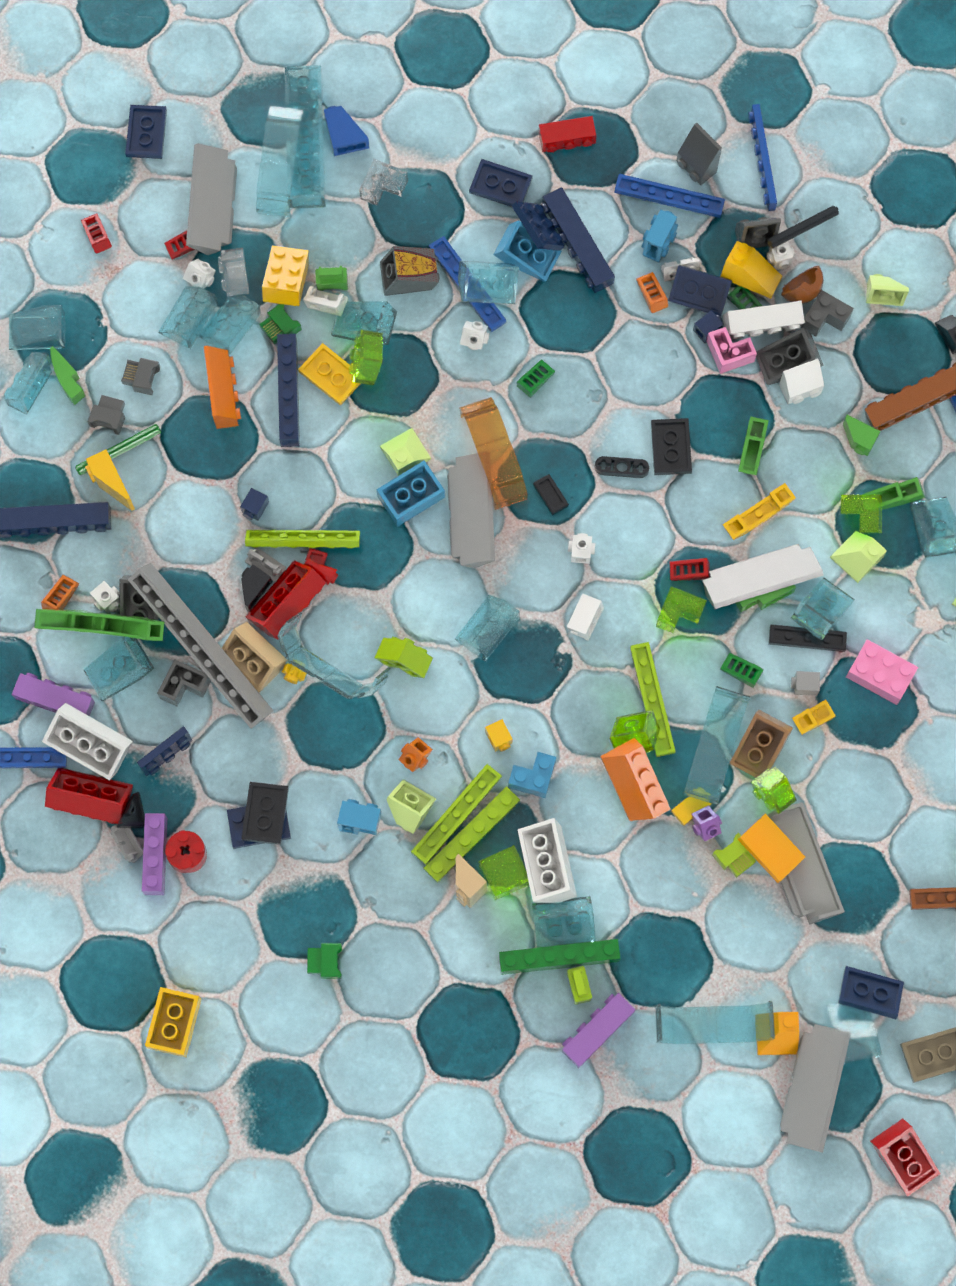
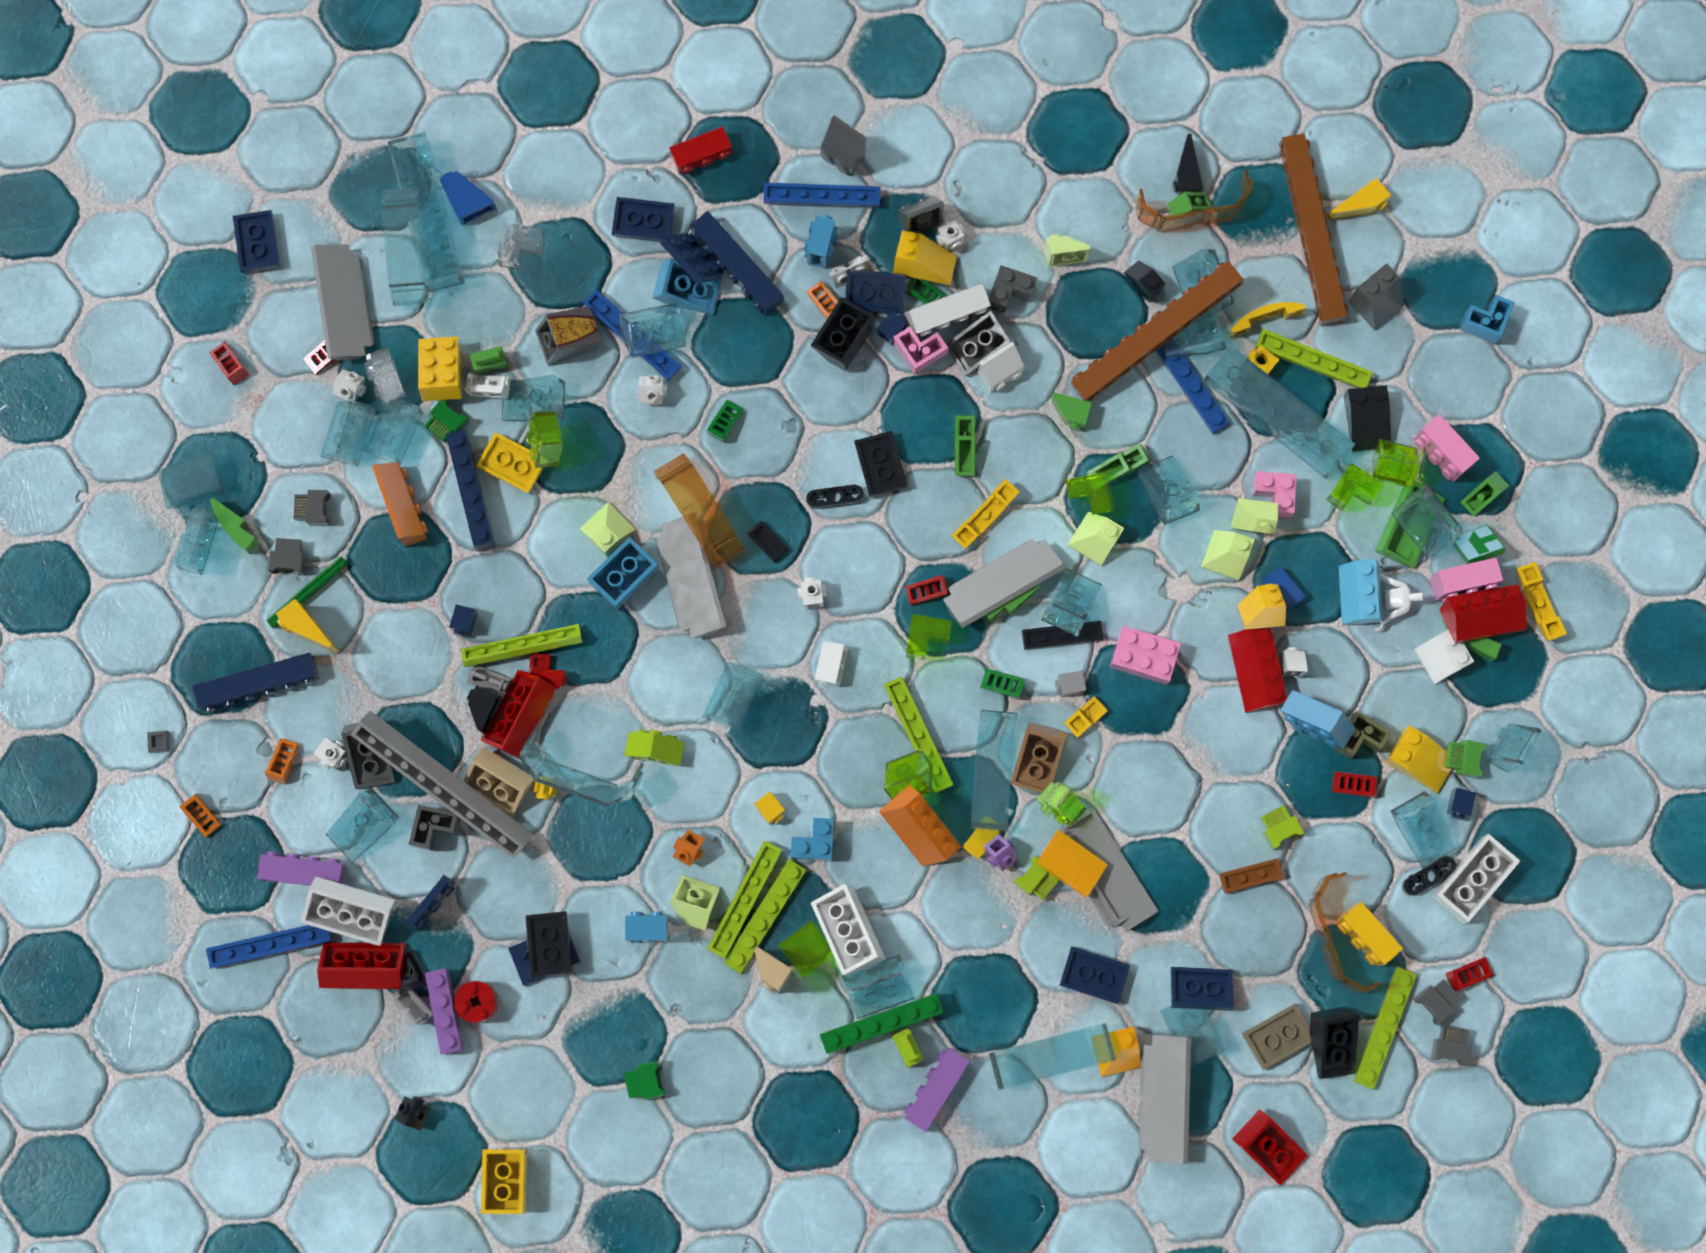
camera: 15 degrees left, 5 degrees up
bright green arch [34,609,164,641] -> none
blue plate [748,104,777,211] -> none
black axle [767,206,839,249] -> none
dark orange cylinder [781,266,824,304] -> none
none -> black brick [394,1096,431,1131]
none -> black slope [810,297,876,372]
none -> dark blue plate [1059,946,1130,1005]

